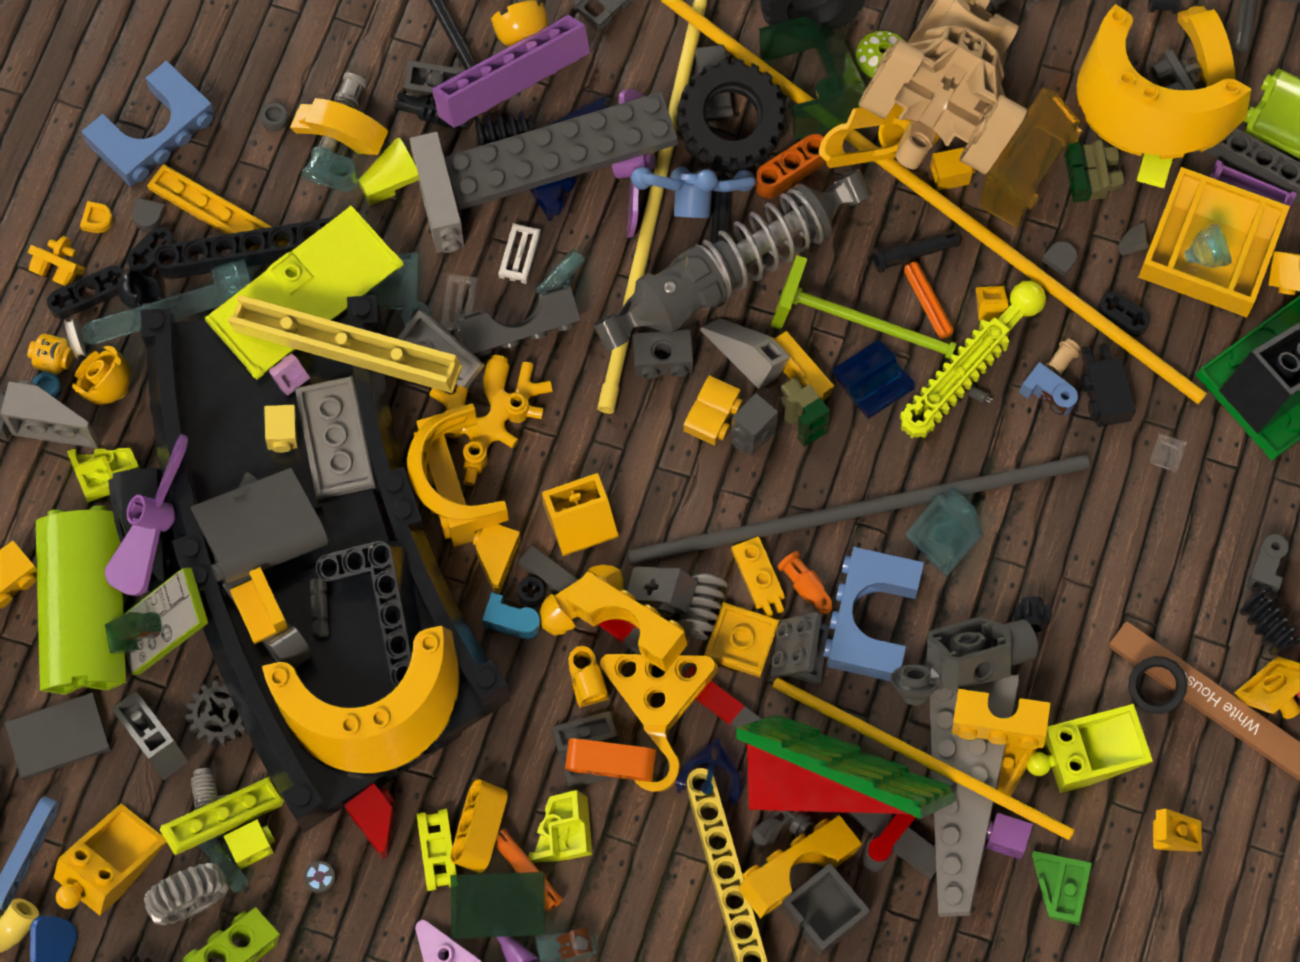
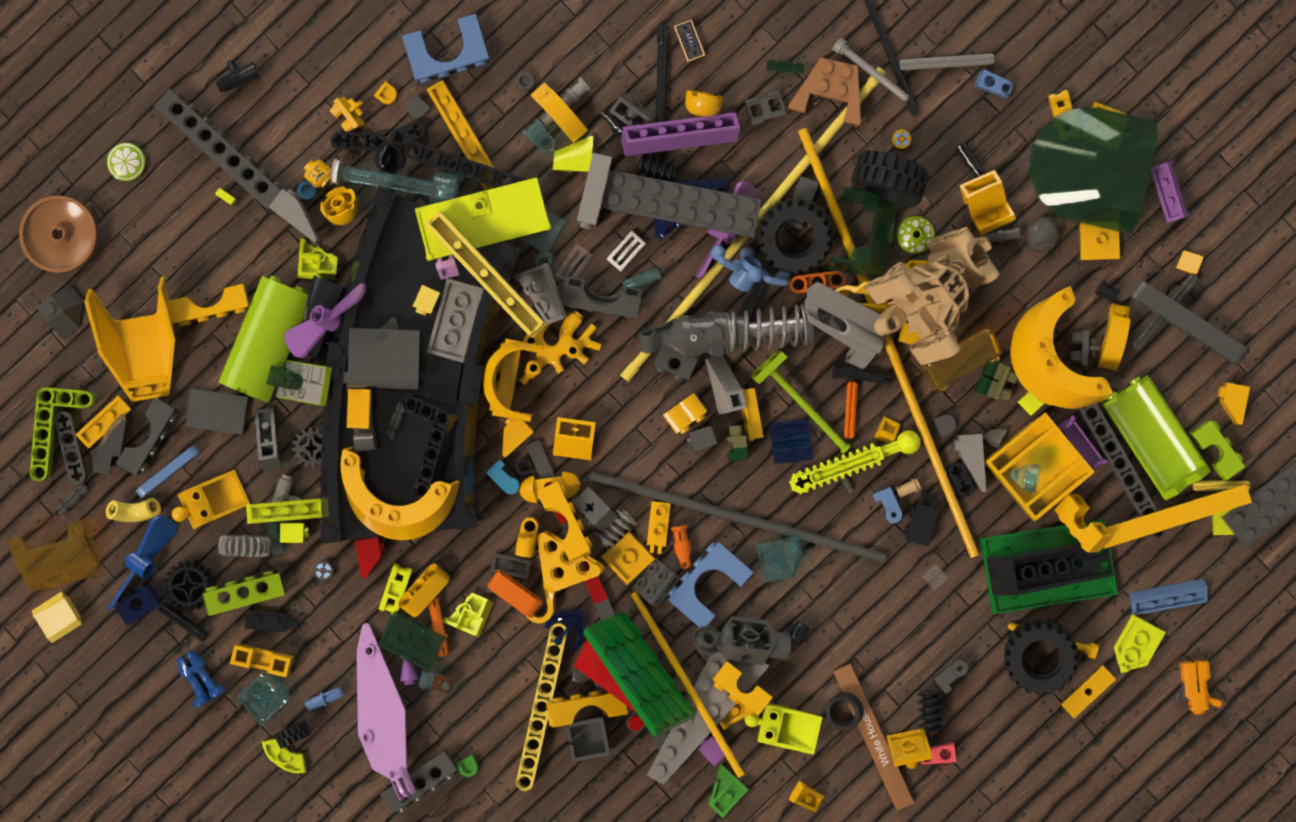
camera: 30 degrees right, 20 degrees up
none -> light grey panel [805,282,883,369]
none -> light grey slope [954,434,986,492]

